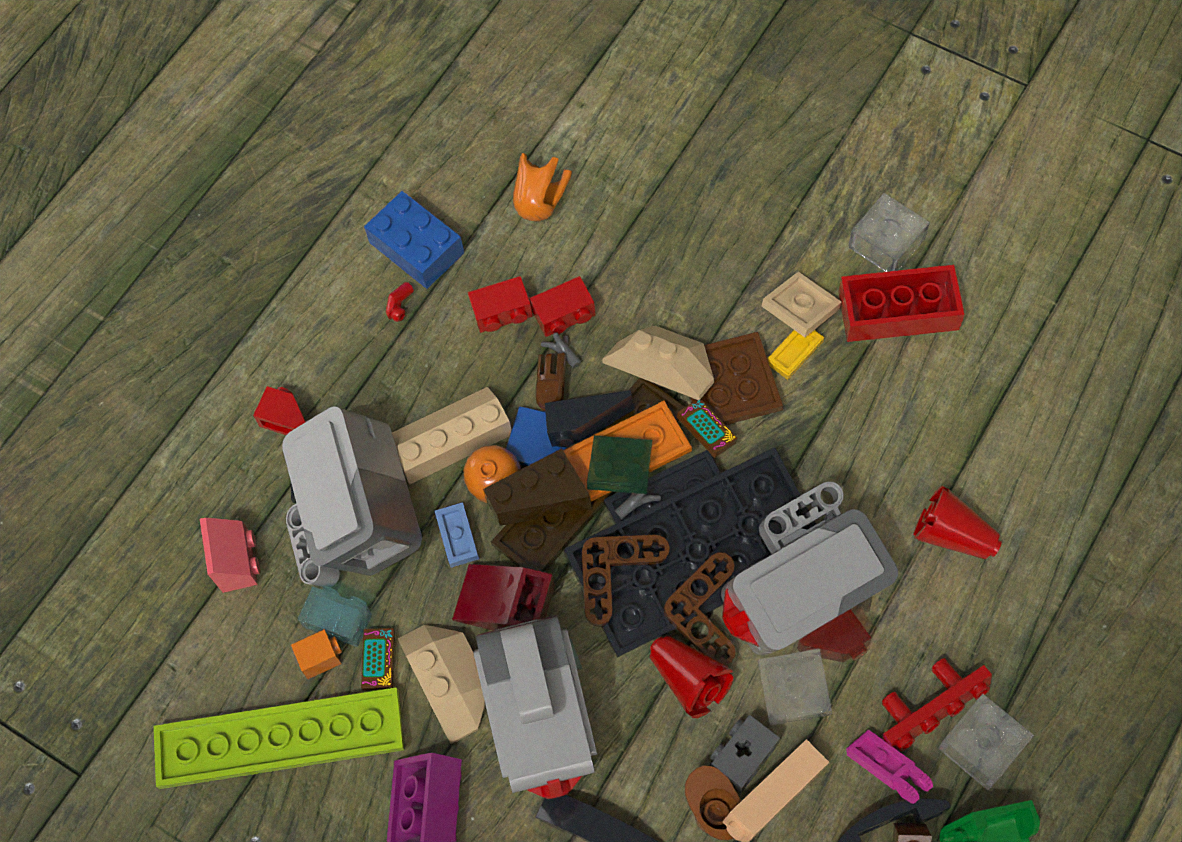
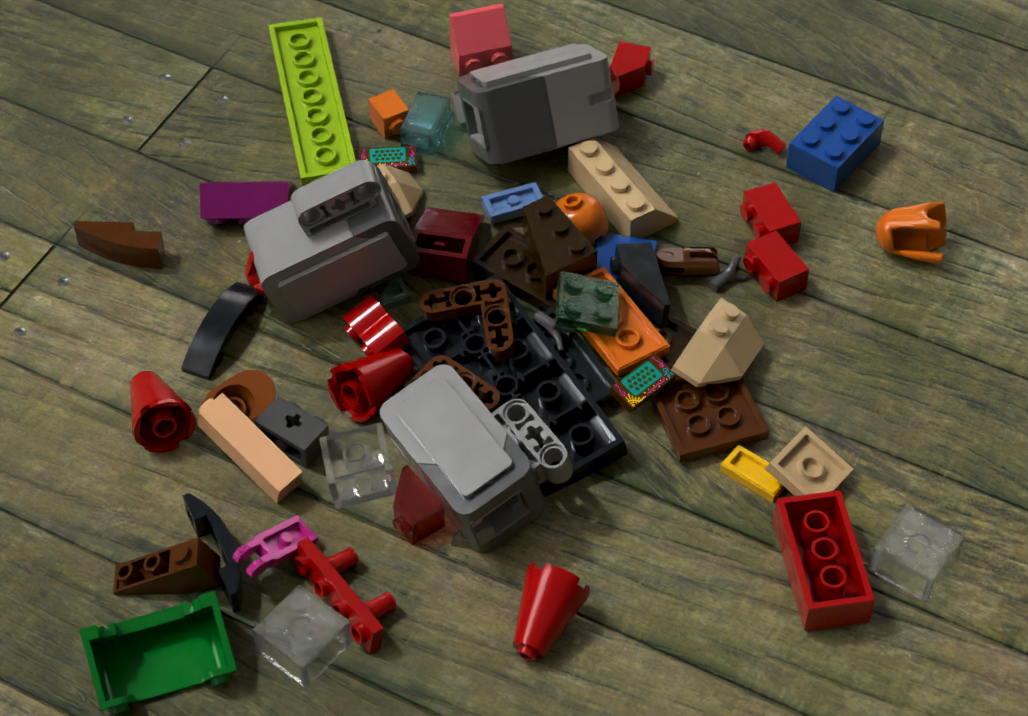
camera: 80 degrees right, 15 degrees down
none -> red brick [342,294,411,356]

